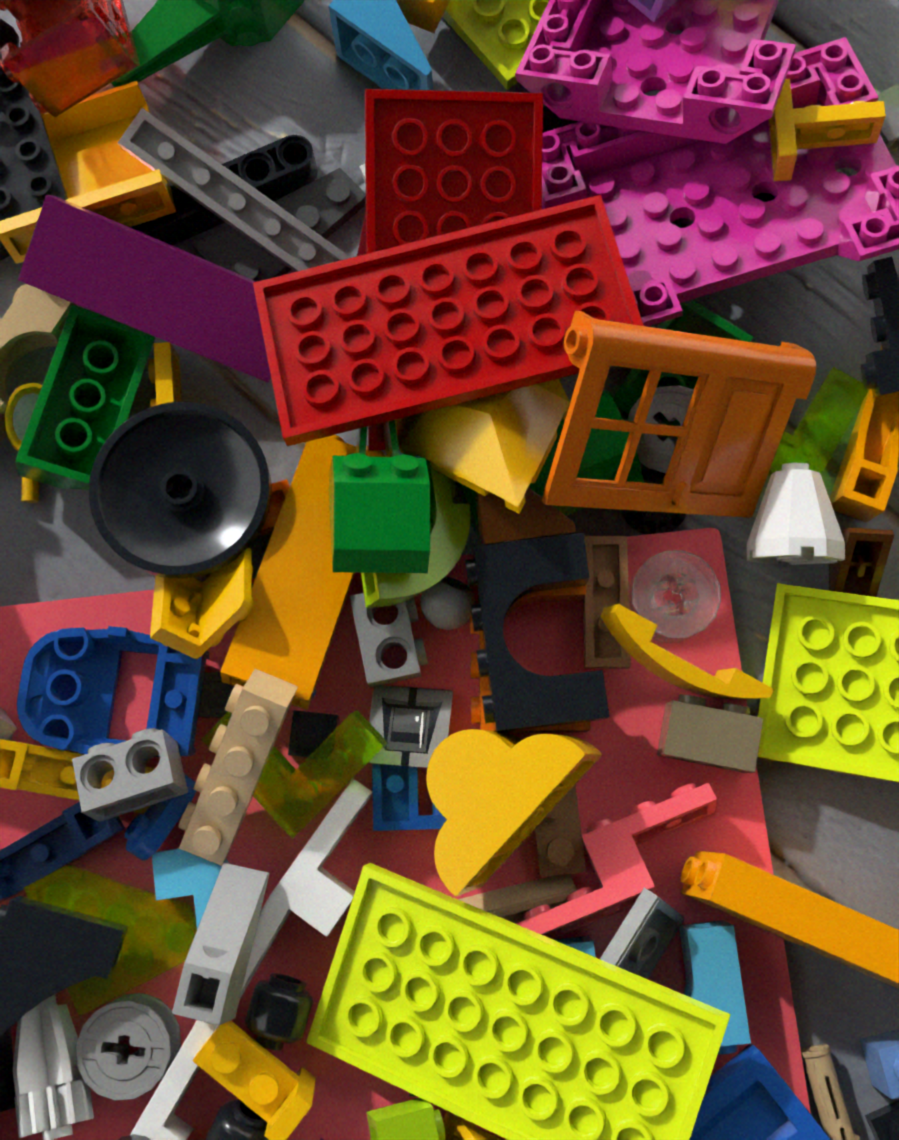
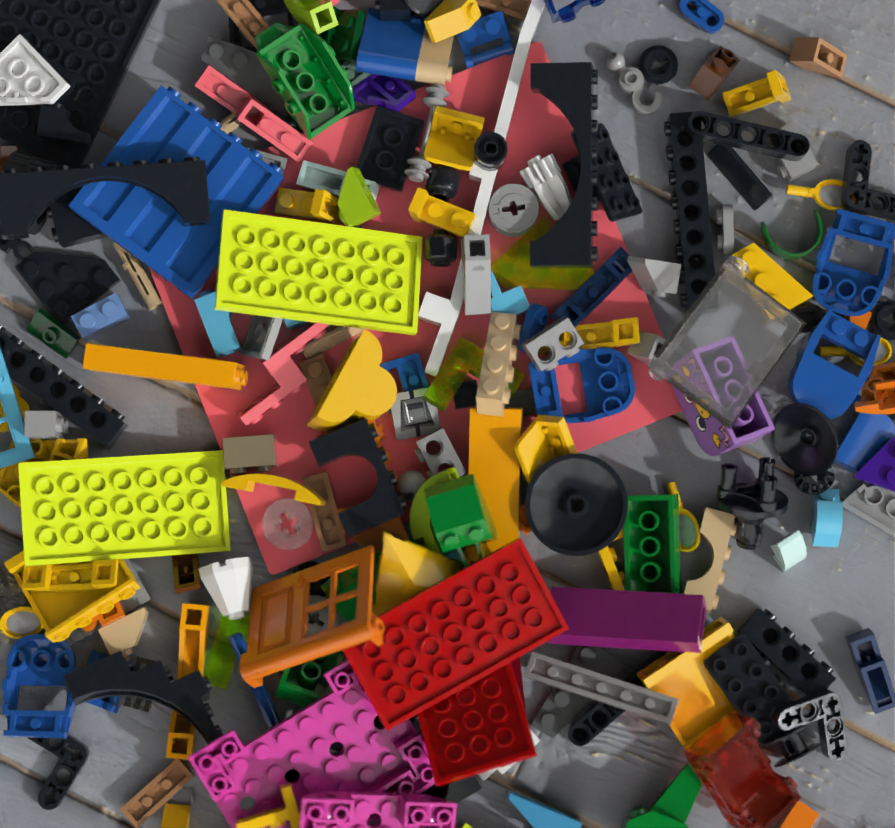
camera: 165 degrees right, 5 degrees up
none -> blue axle [229,632,281,727]

